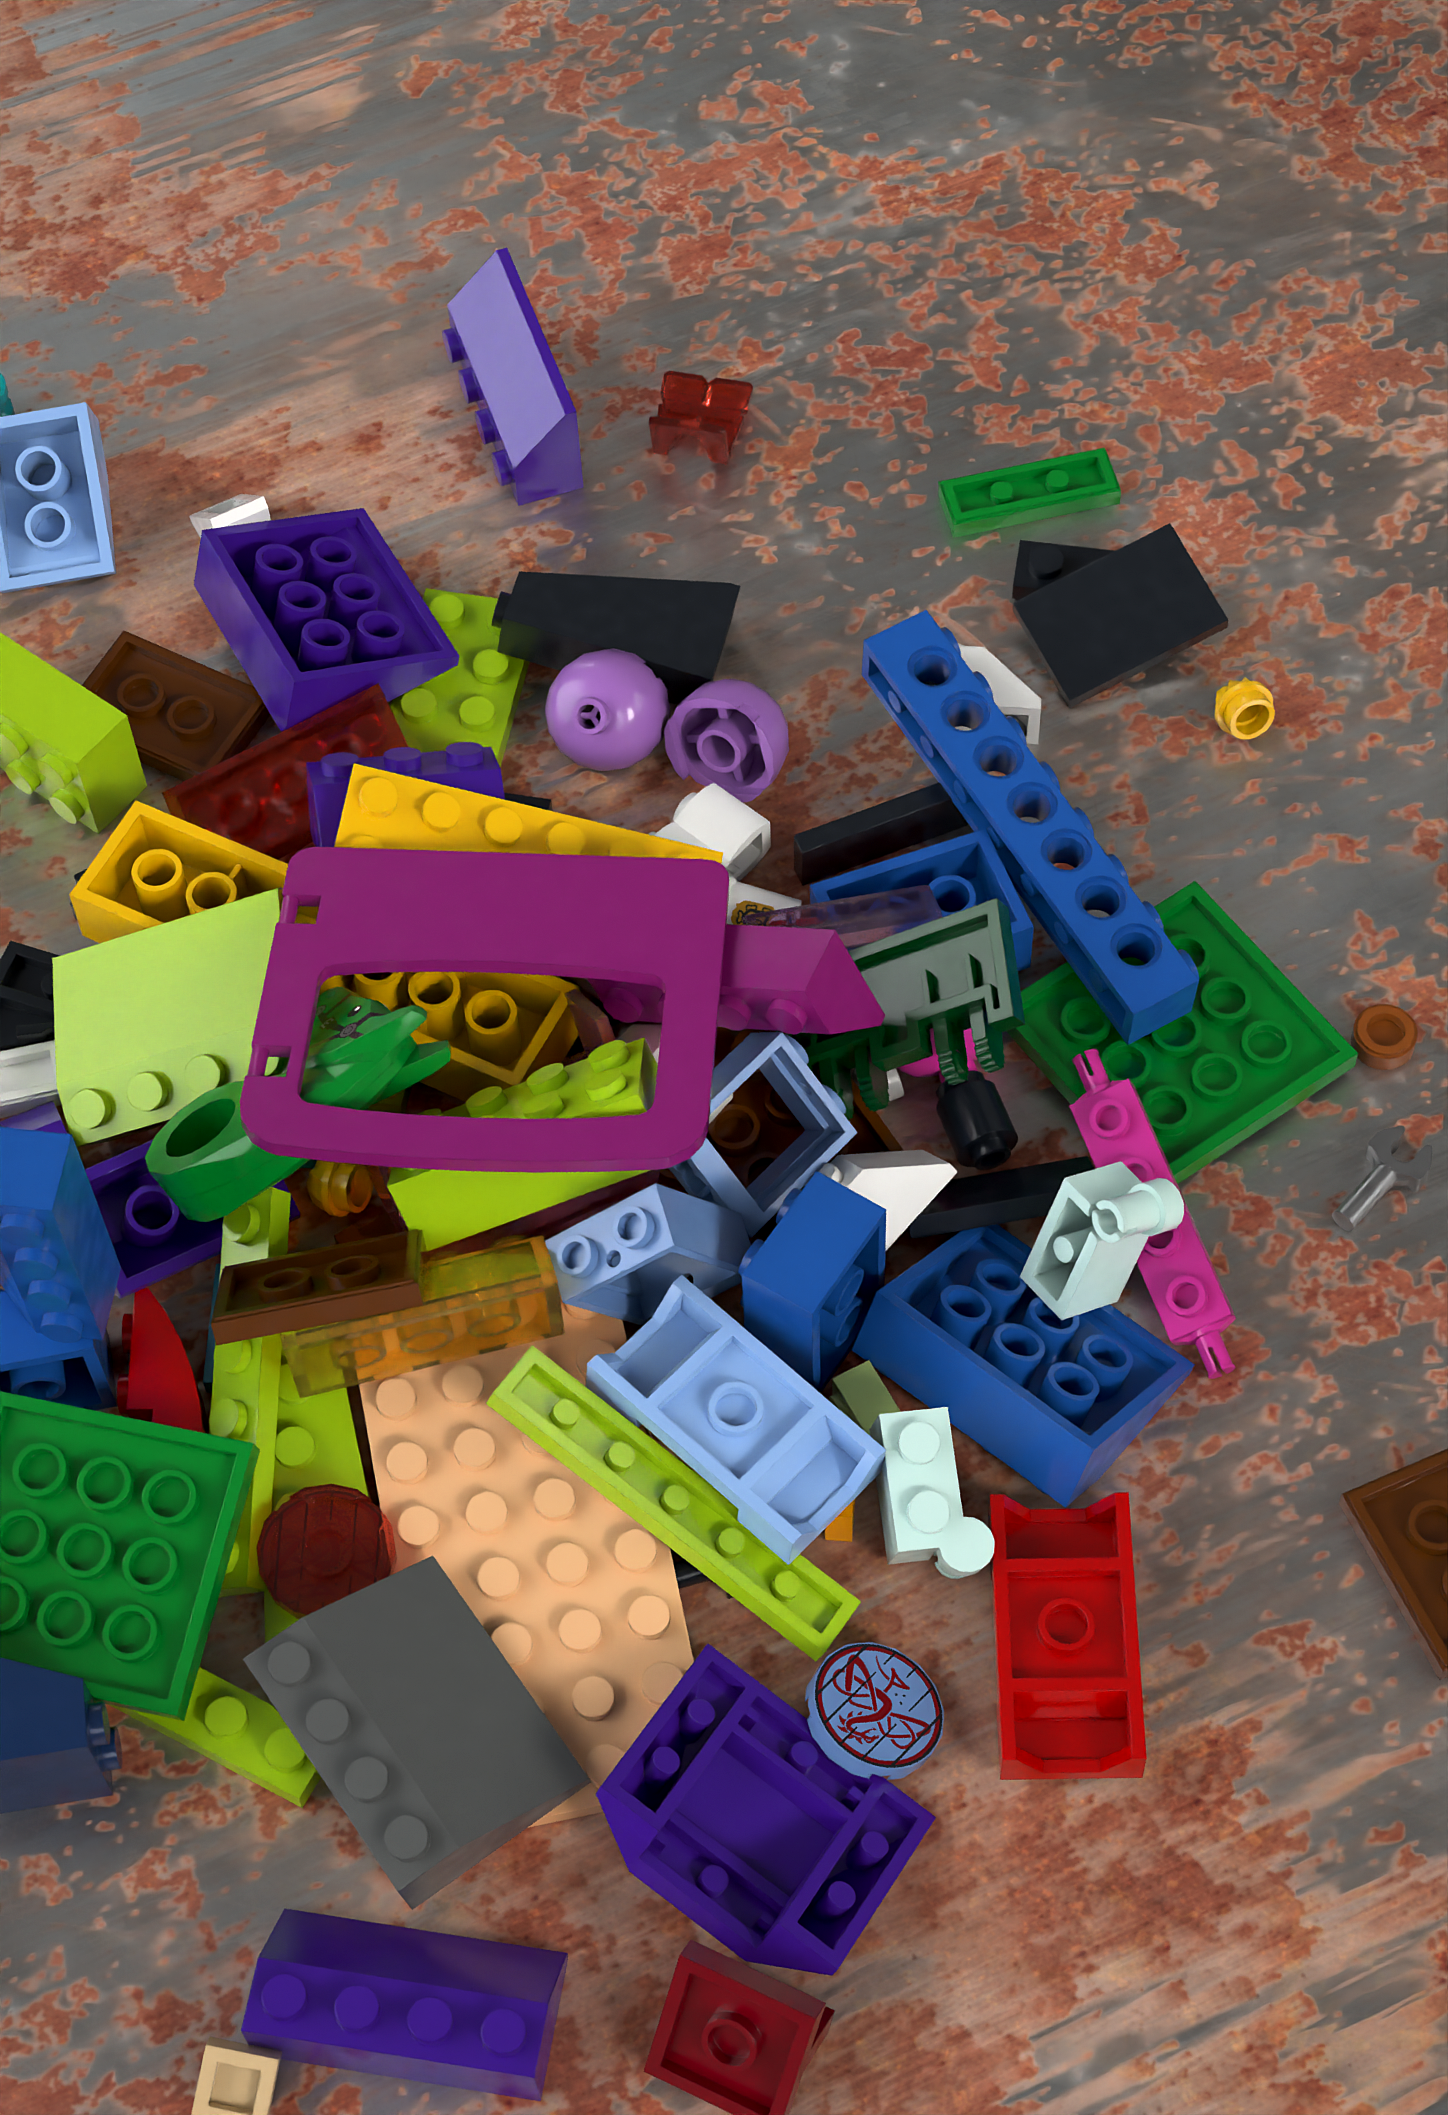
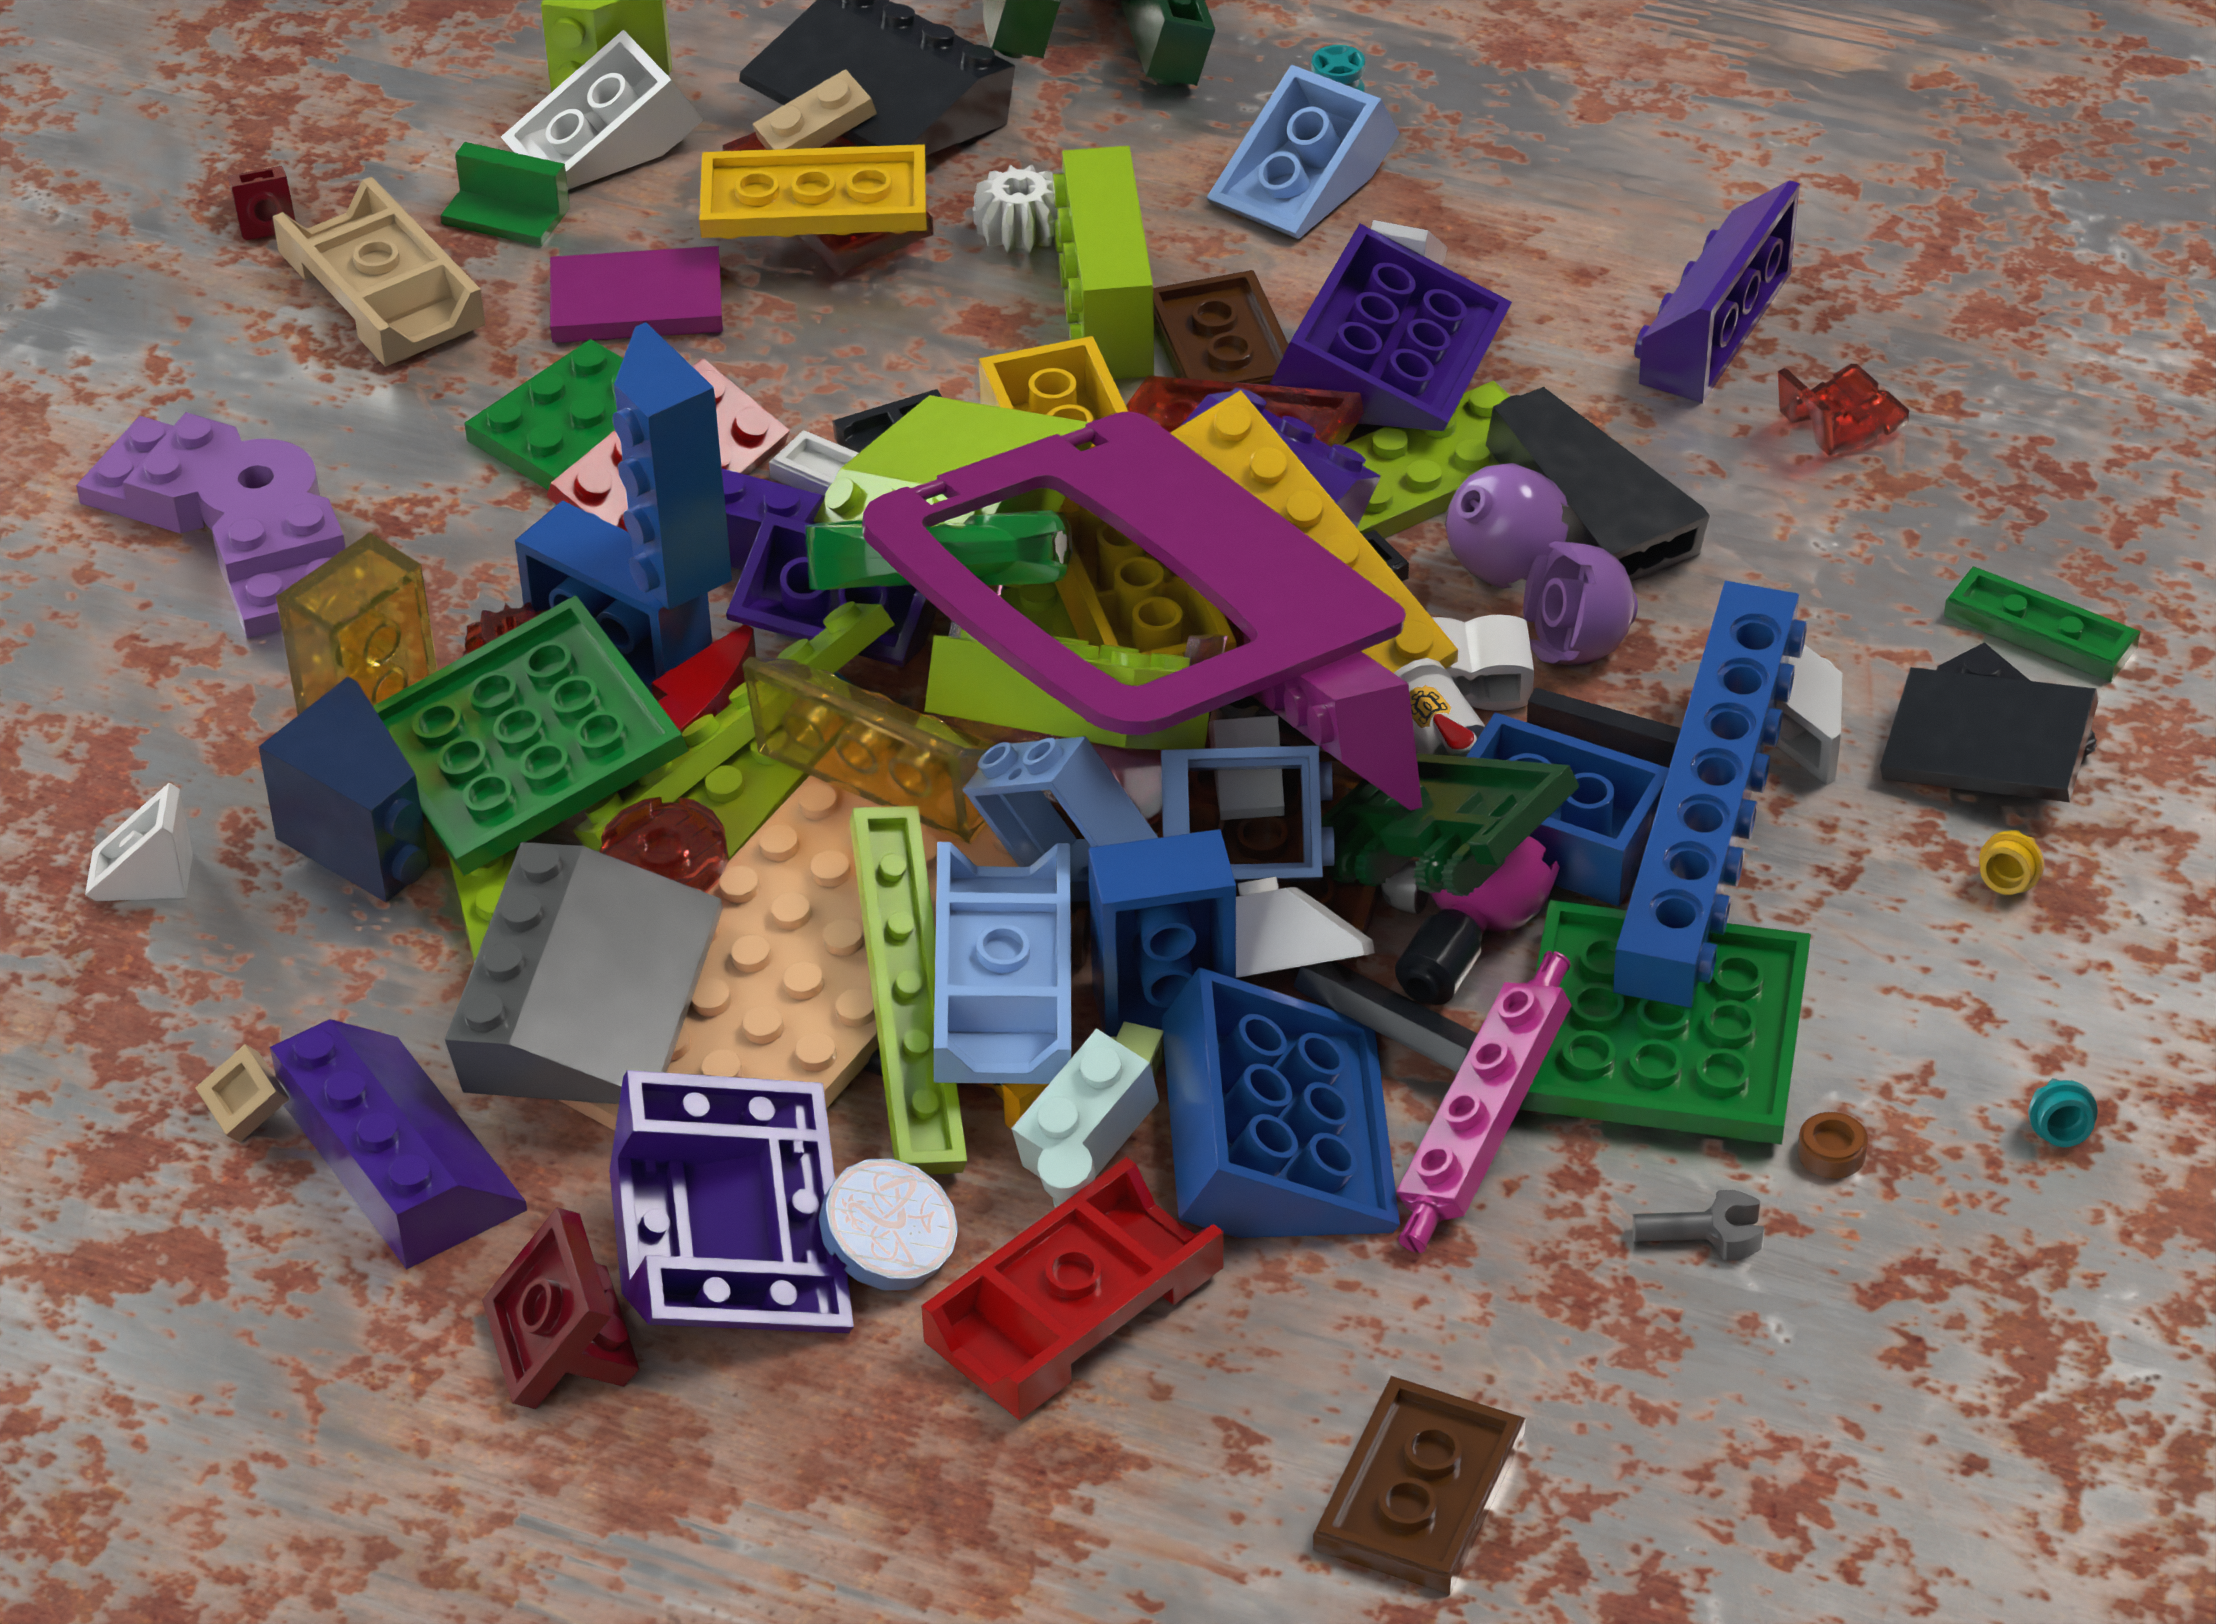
camera: 45 degrees right, 15 degrees down
reddish brown tile [211,1229,427,1345] -> none
clear purple plate [741,885,942,949] -> none
light aqua hinge [1020,1161,1184,1320] -> none

